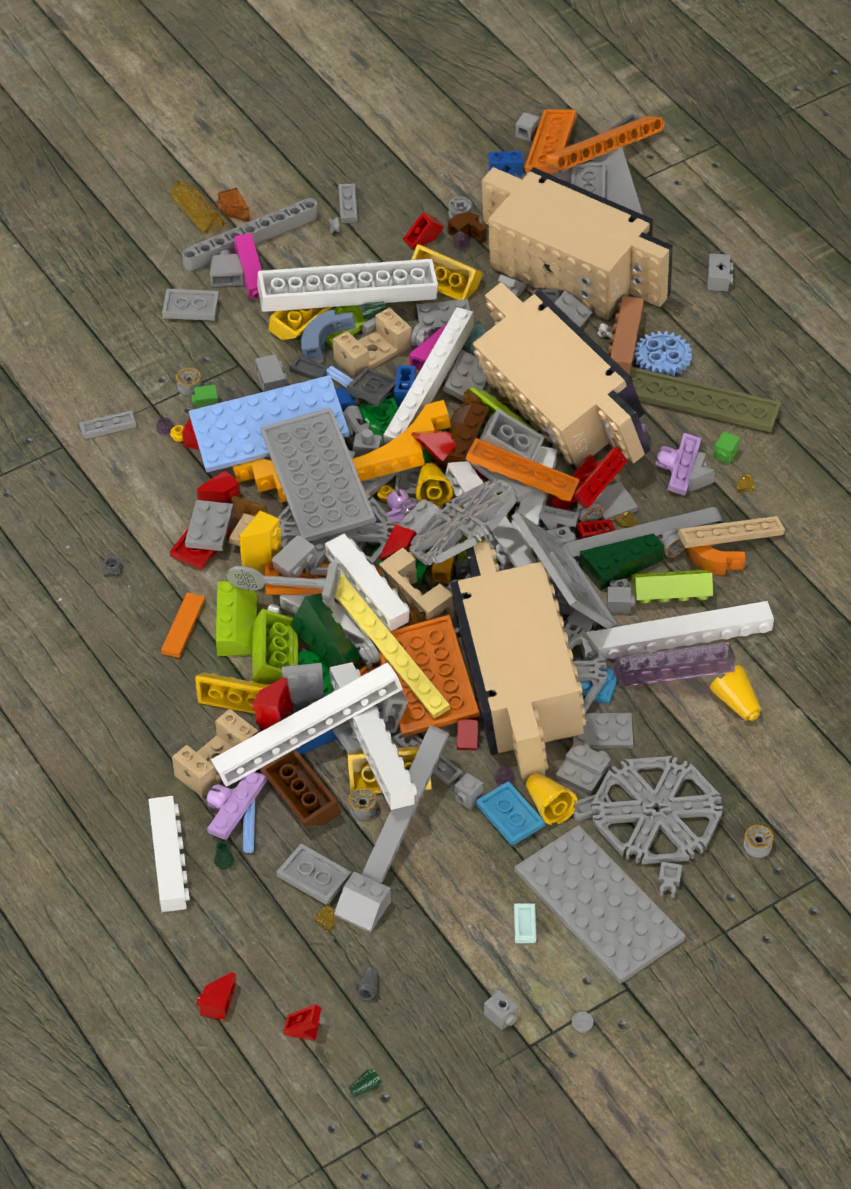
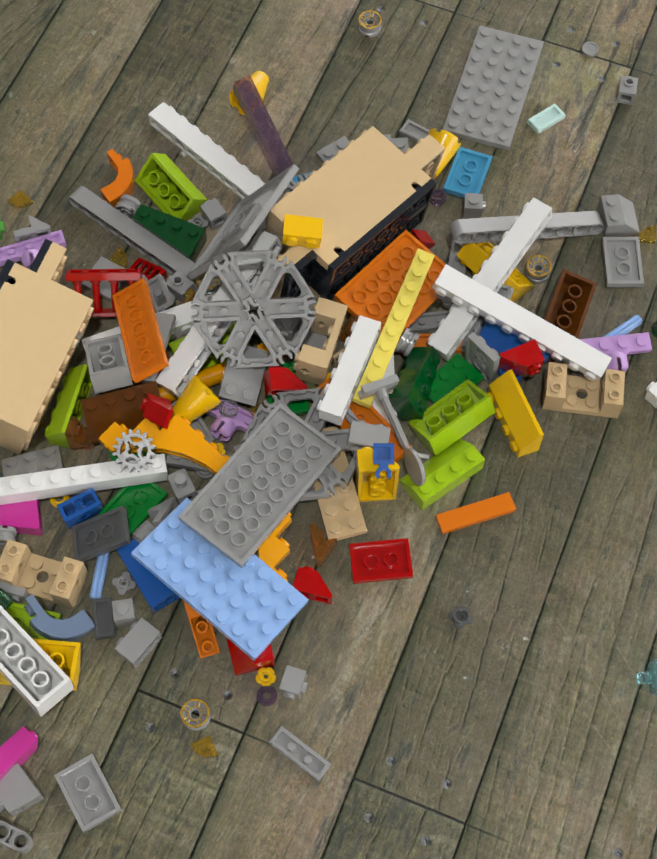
camera: 125 degrees left, 15 degrees up
light grey plate [185,500,233,551] -> none
bright green brick [191,385,218,409] -> none
light grey plate [591,756,723,864] -> none
light grey plate [658,862,682,898] -> none
tan plate [678,516,785,548] -> none
none -> light grey gear [112,429,156,472]
none -> light grey brick [112,598,137,628]
none -> clear yellow tile [190,735,218,758]
none -> light grey brick [279,665,308,700]
none -> yellow brick [281,214,323,249]
none -> blue plate [373,443,394,479]

